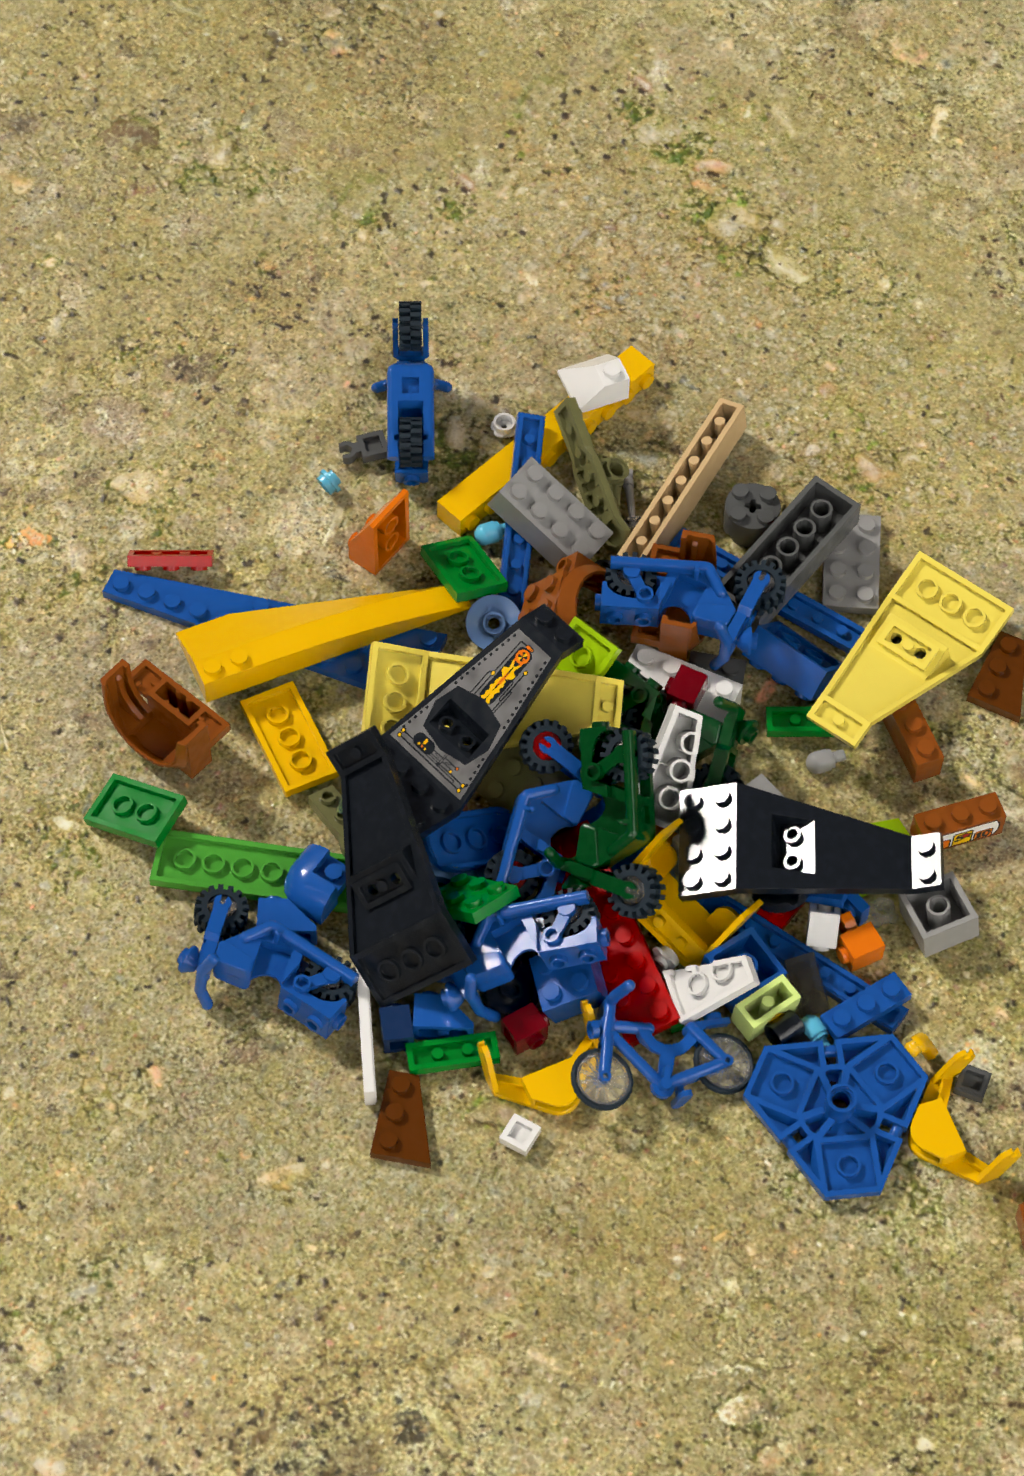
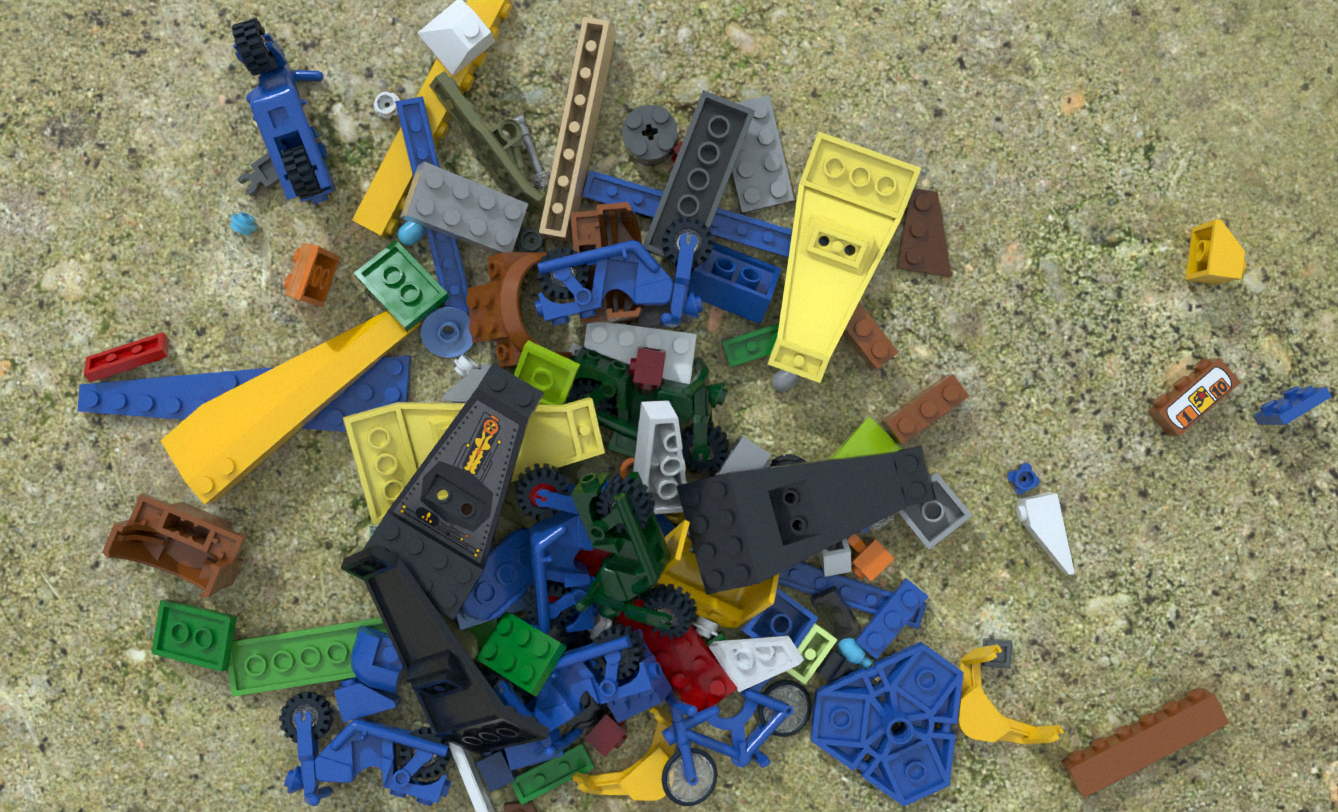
camera: 20 degrees left, 30 degrees up
yellow plate [240,681,339,797] -> none
yellow arm [905,1033,938,1060] -> none

